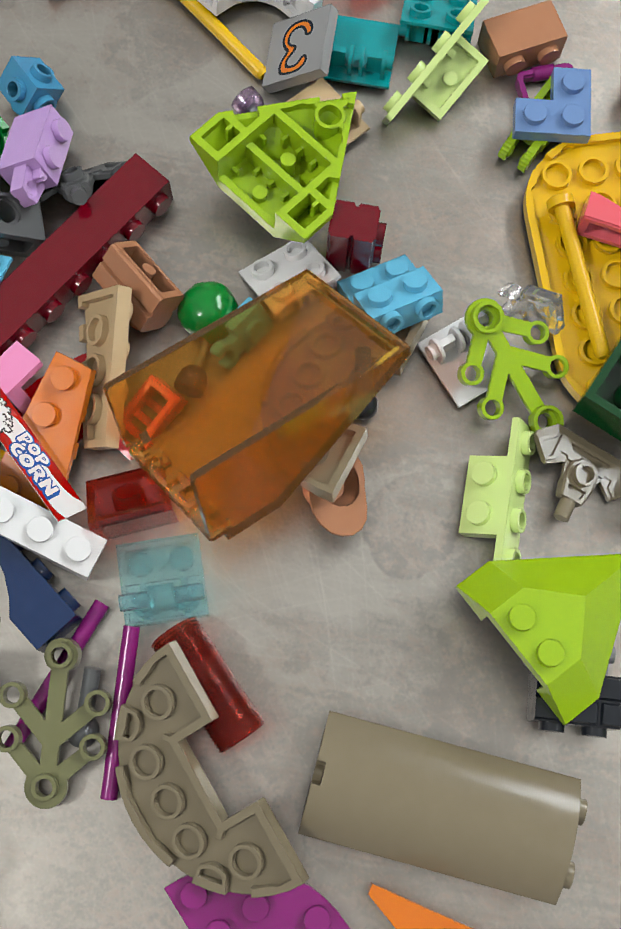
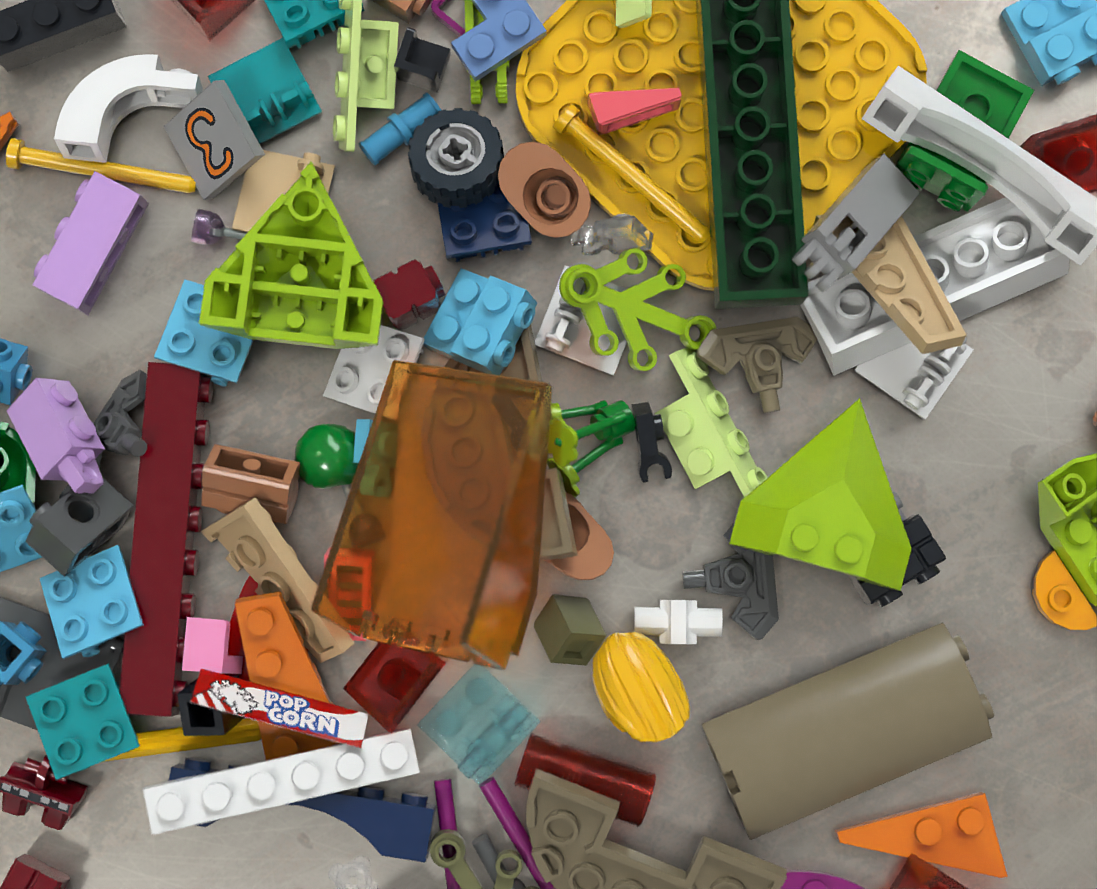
camera: 35 degrees left, 10 degrees up
none -> lavender brick [33,171,149,315]
none -> medium azure hinge [154,279,253,387]
none -> dark azure pin [358,93,441,166]
none -> black panel [394,27,451,93]
none -> black wheel [408,108,504,208]
none -> dark blue hinge [437,184,532,262]
none -> nougat piece [498,141,591,238]
none -> olive panel [534,594,607,666]
none -> plant [540,393,635,497]
none -> yellow hair [592,632,690,742]
none -> black plate [631,402,672,483]
none -> white axle [634,600,723,644]
none -> dark grey piece [682,523,779,640]

